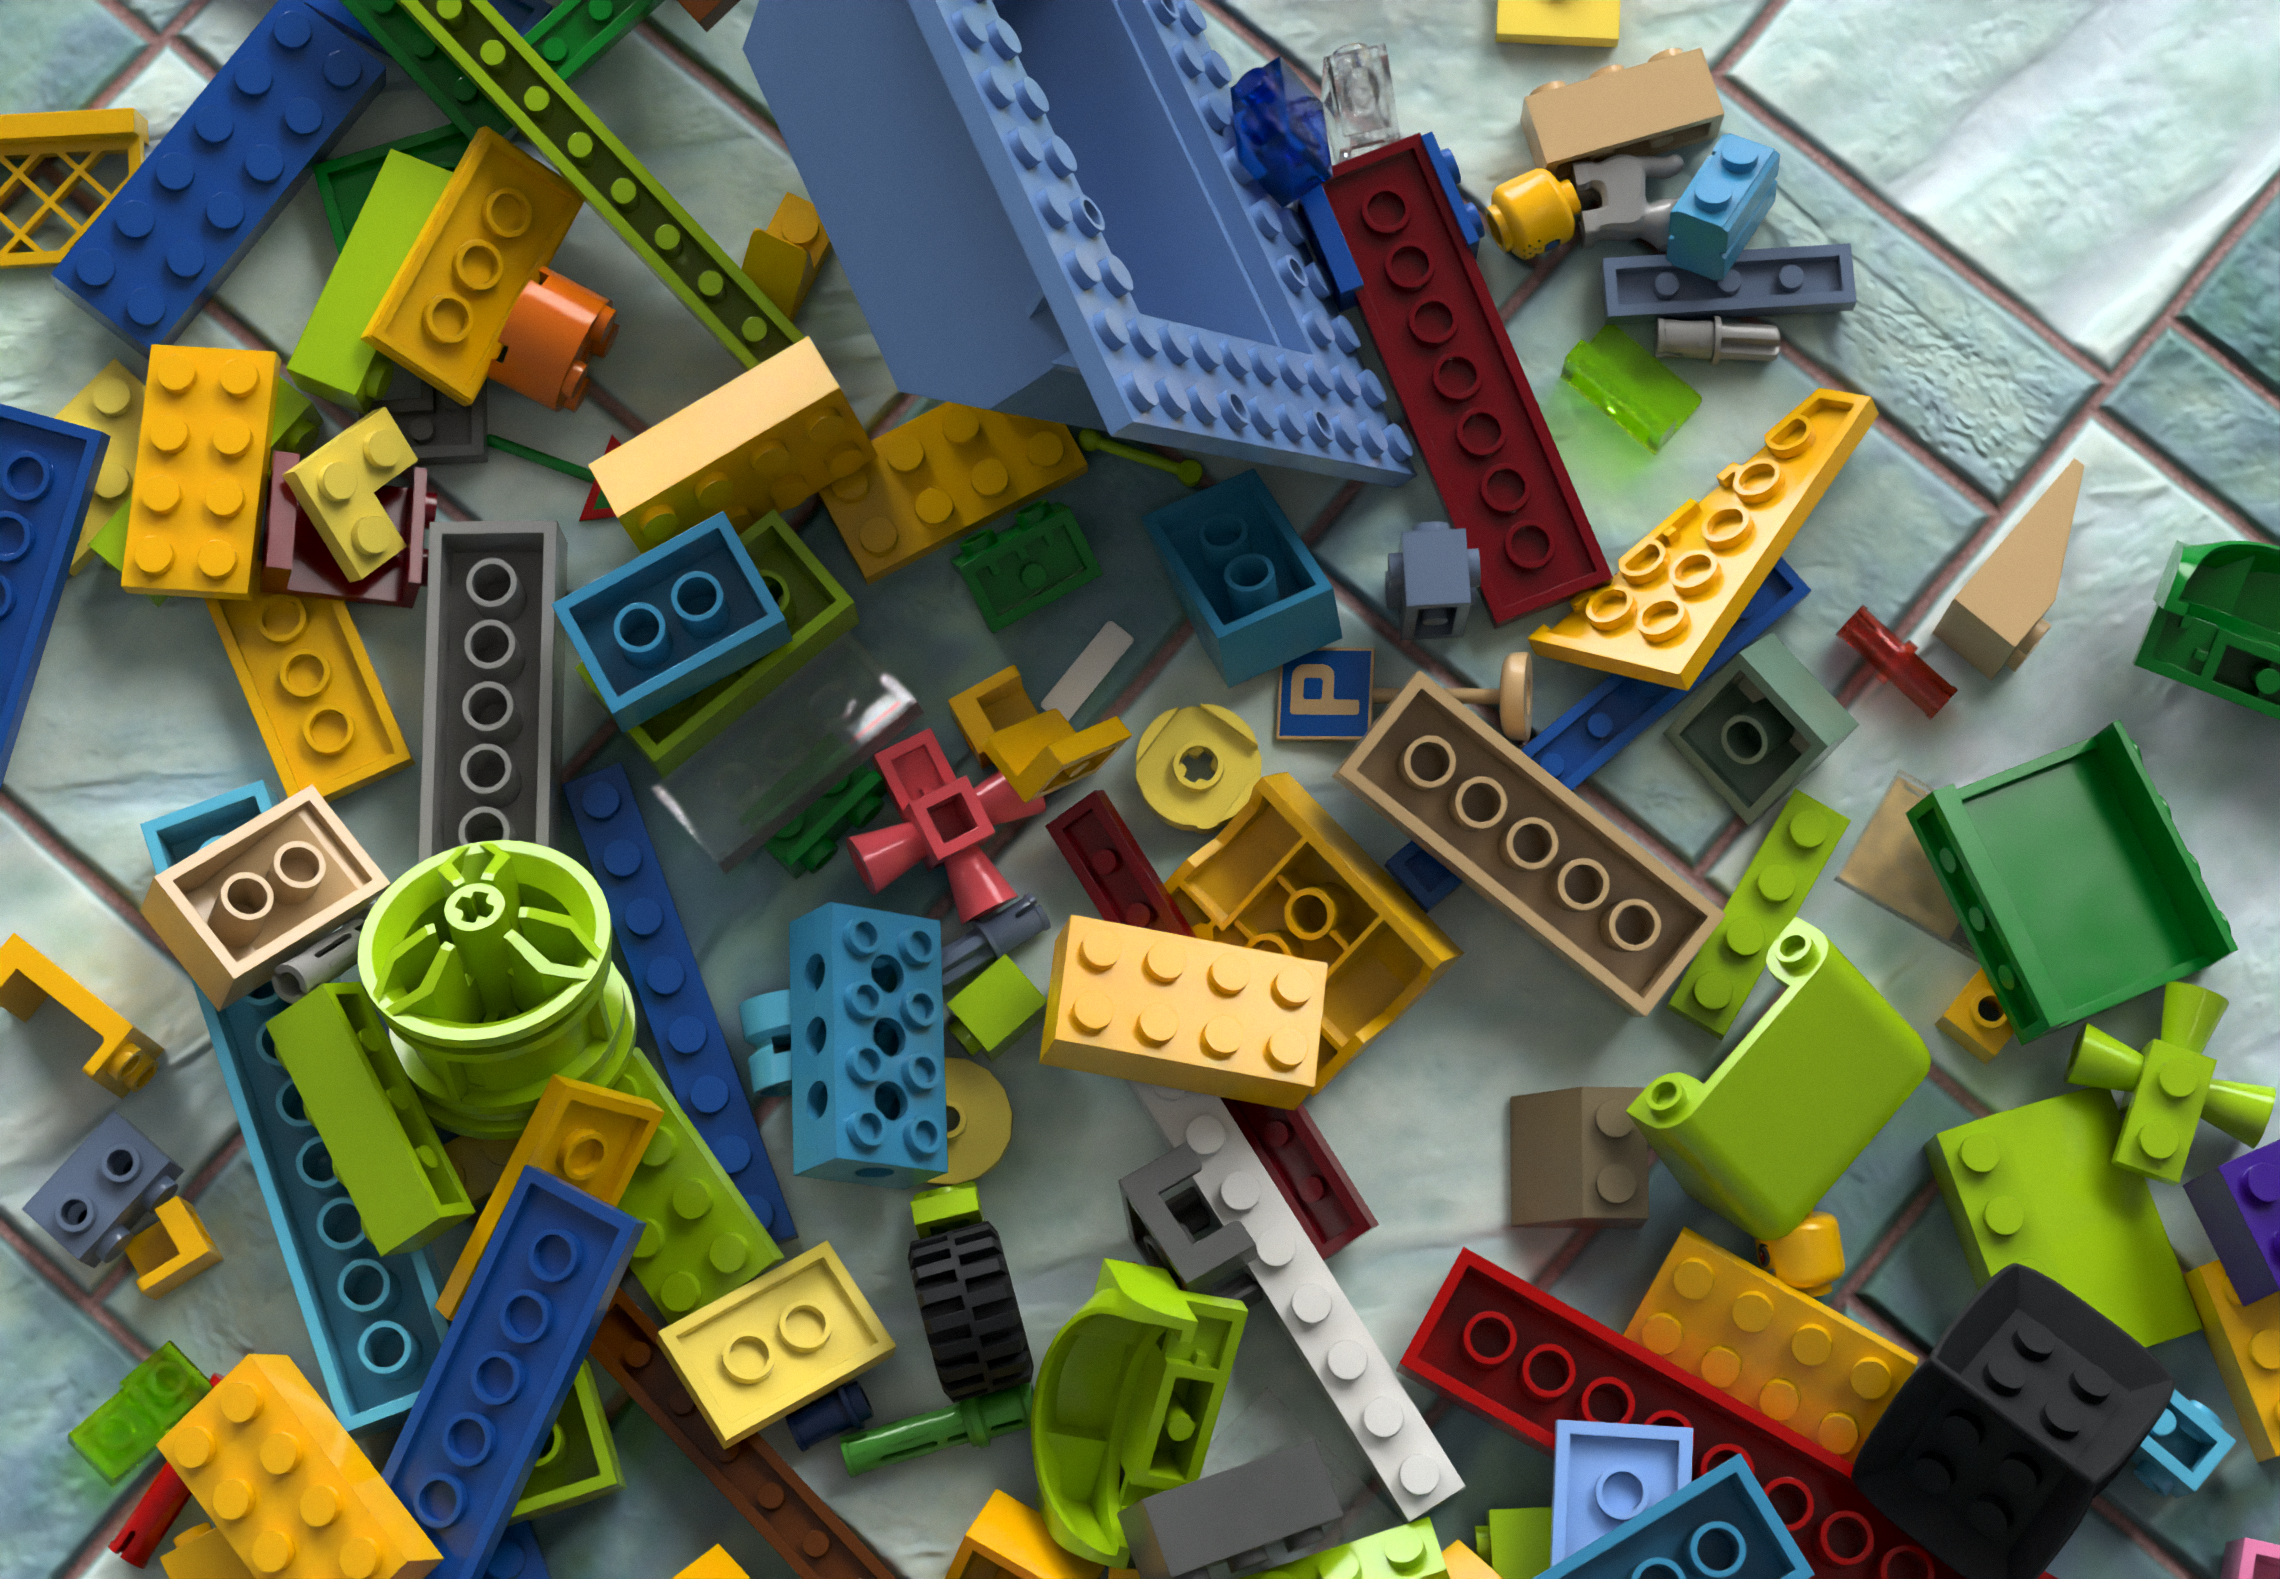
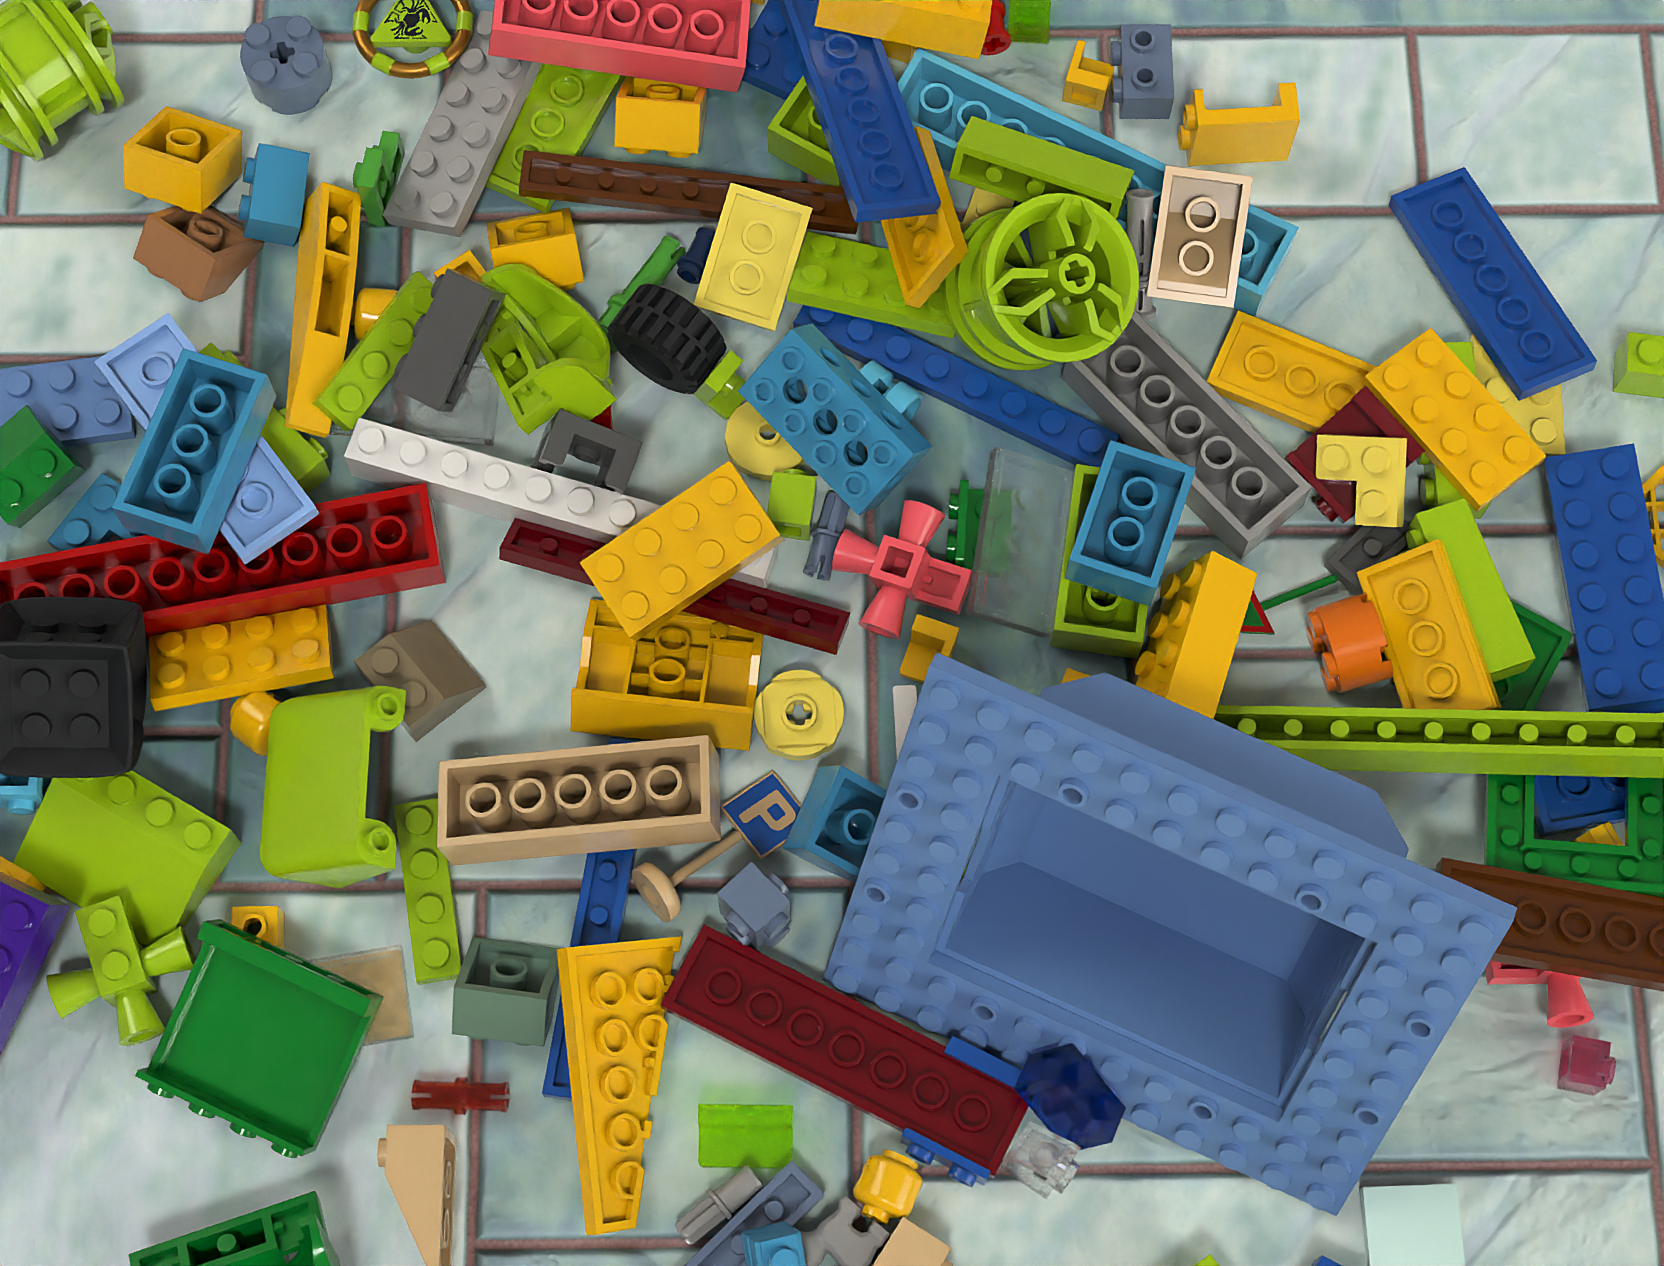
camera: 135 degrees right, 5 degrees down
yellow panel [981,708,1132,804] -> none

